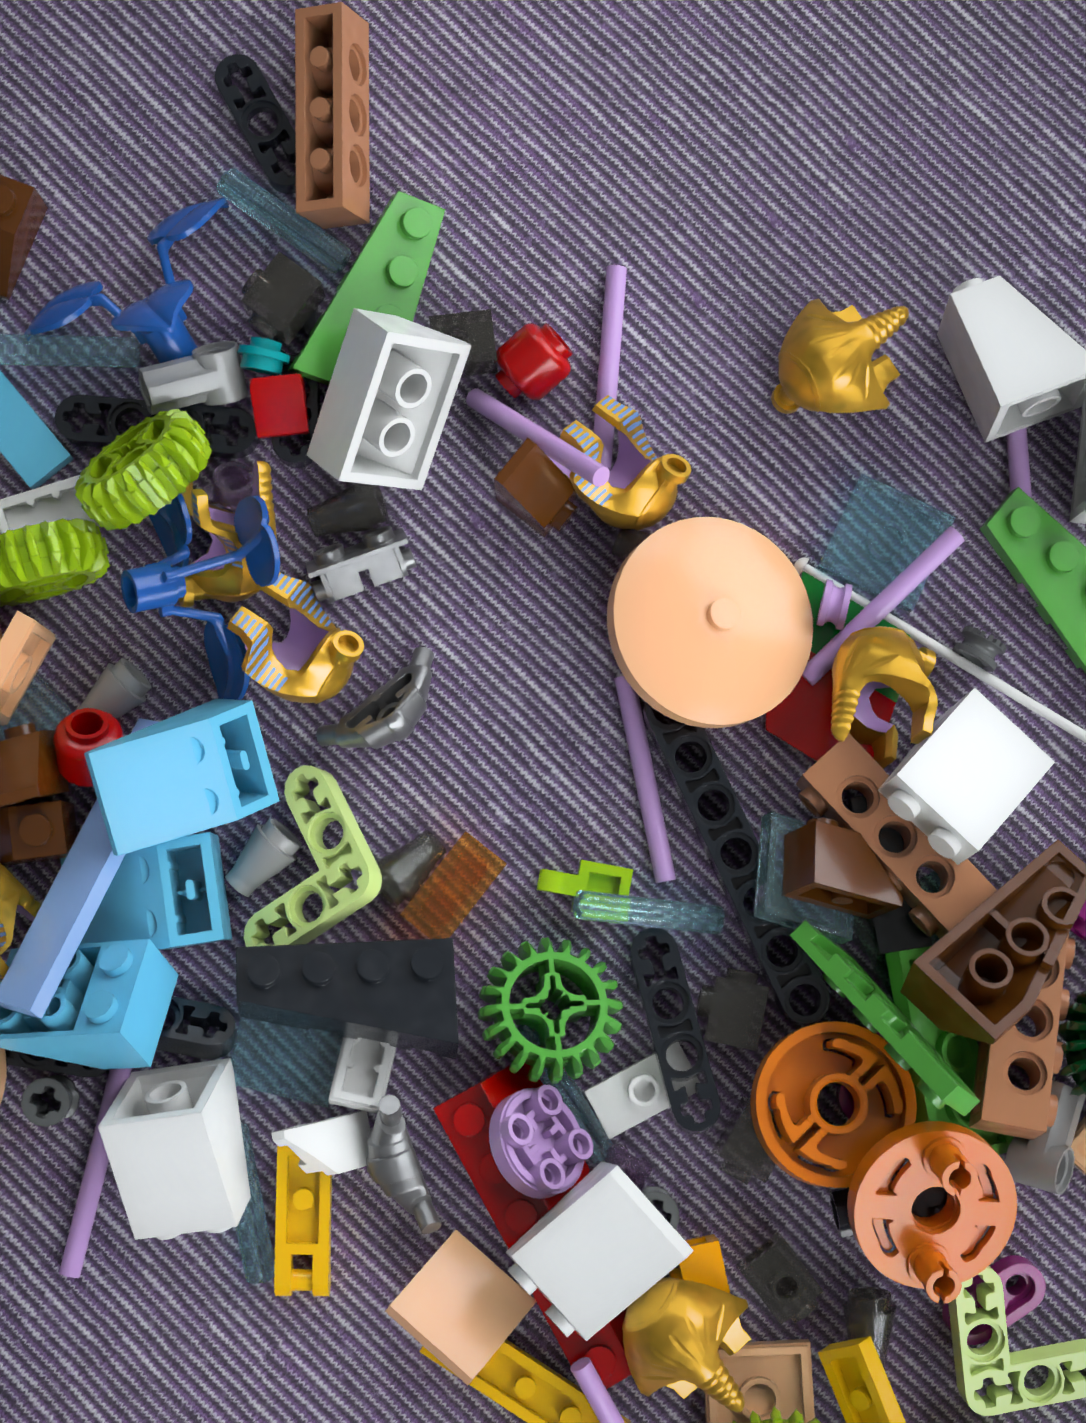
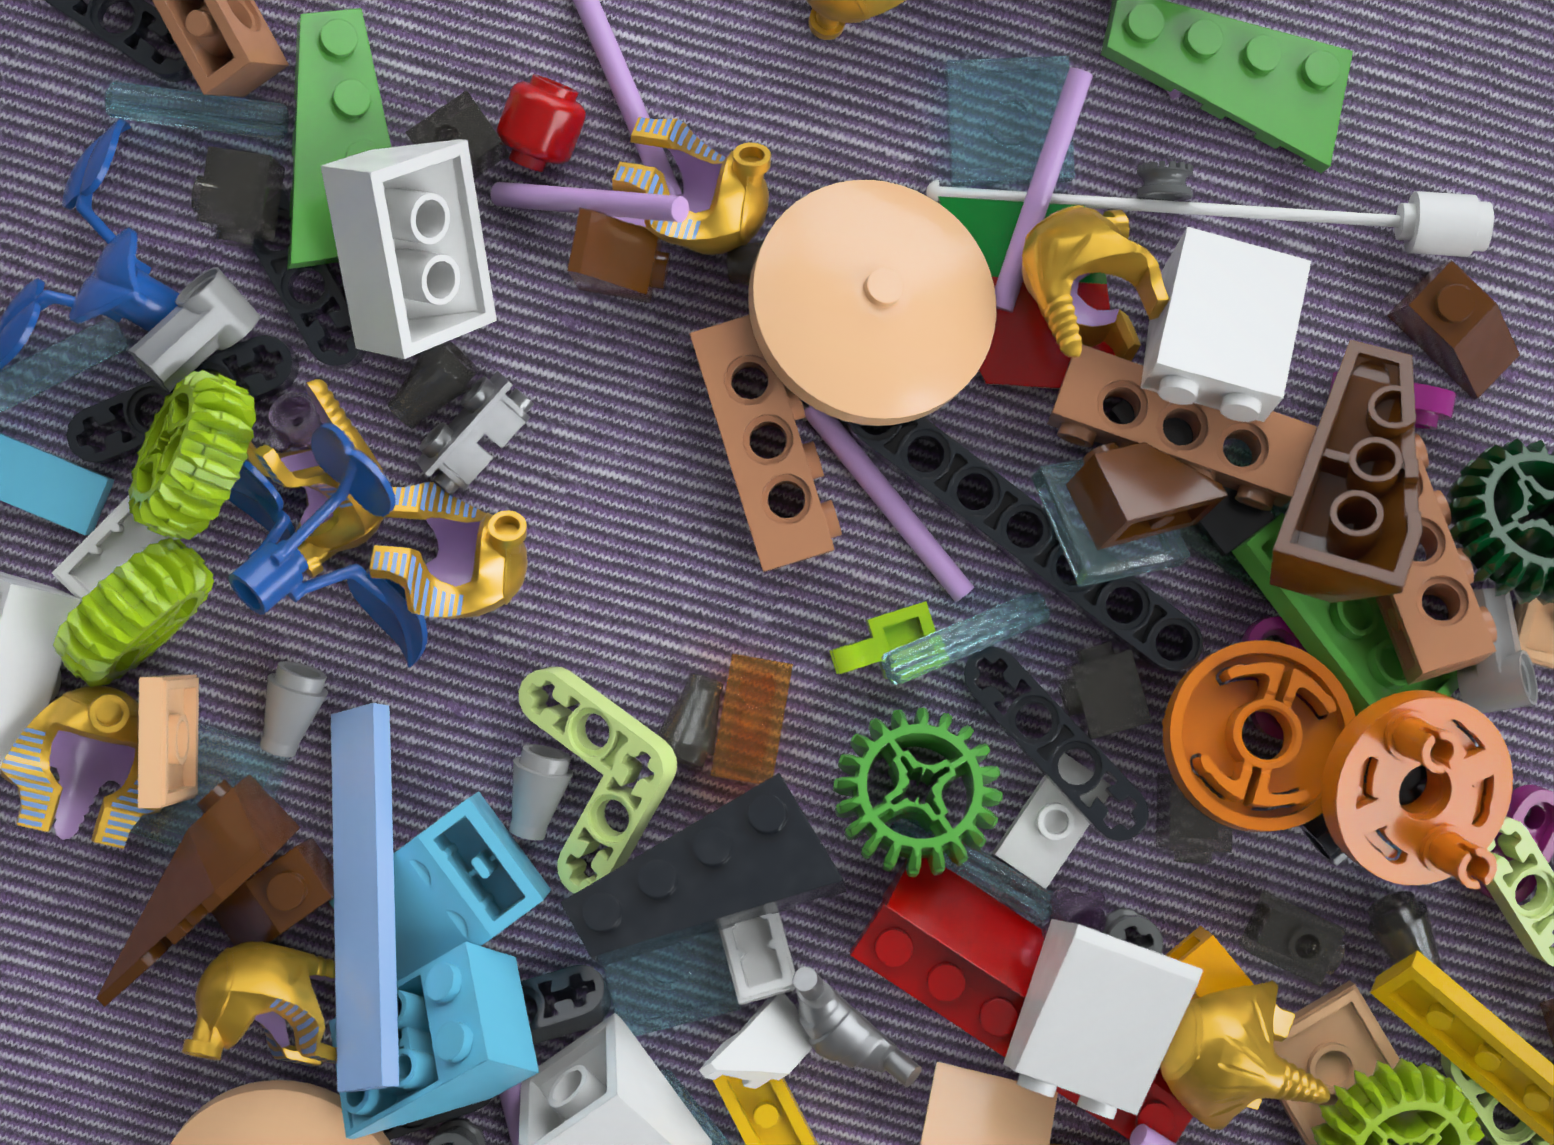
camera: 30 degrees left, 5 degrees up
red head [53,708,124,787] -> none
medium azure slope [84,699,280,856] -> none
teal plate [237,337,290,376] -> none
red slope [249,374,310,439] -> none
flat silver piece [316,647,434,749] -> none
lavender tile [489,1085,593,1199] -> none
bright green wing [790,920,980,1116] -> none
lavender bush [816,579,853,631] -> none
none -> nougat brick [690,315,842,573]

